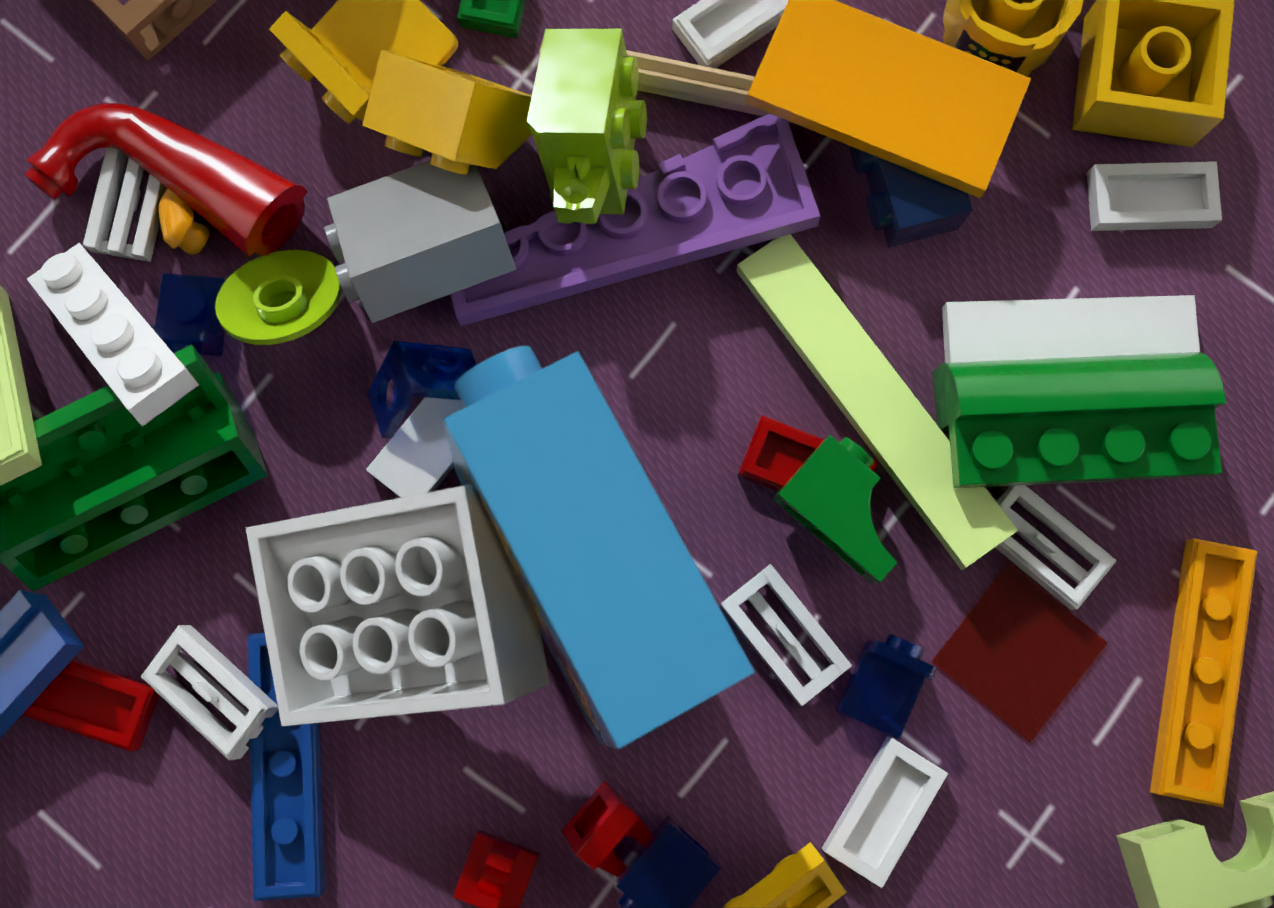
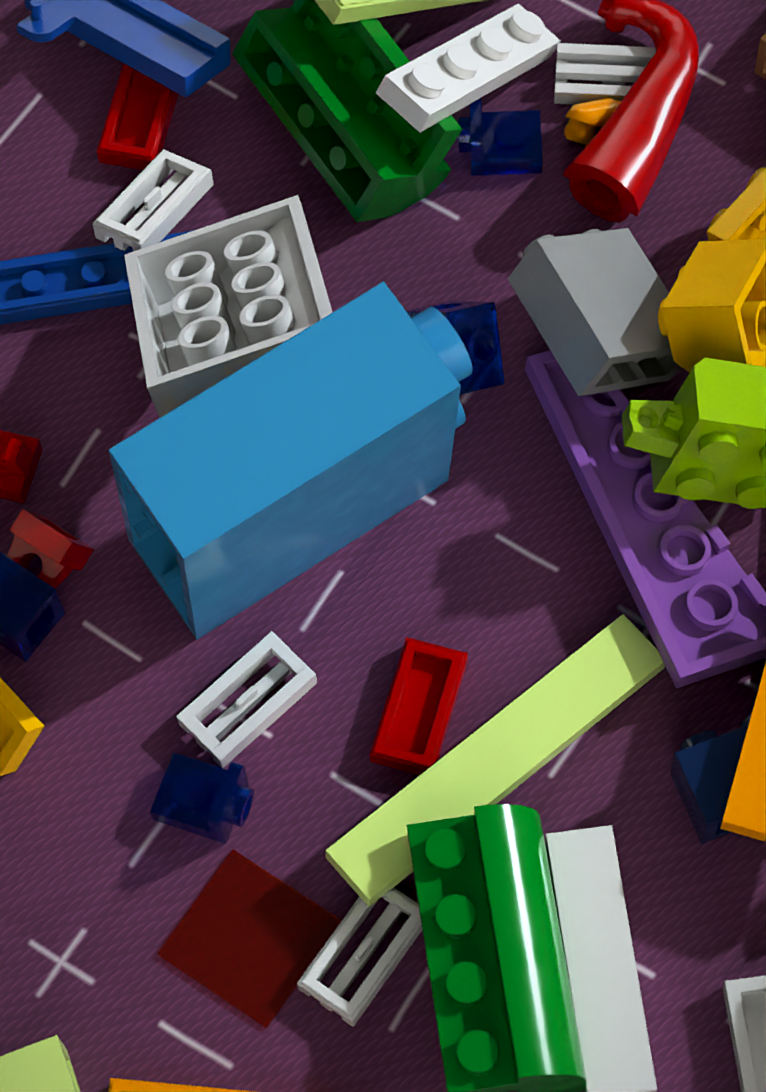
camera: 90 degrees right, 15 degrees down
lime dish [215,250,342,345] -> none
green arch [772,435,898,584] -> none
white tile [821,736,948,888] -> none

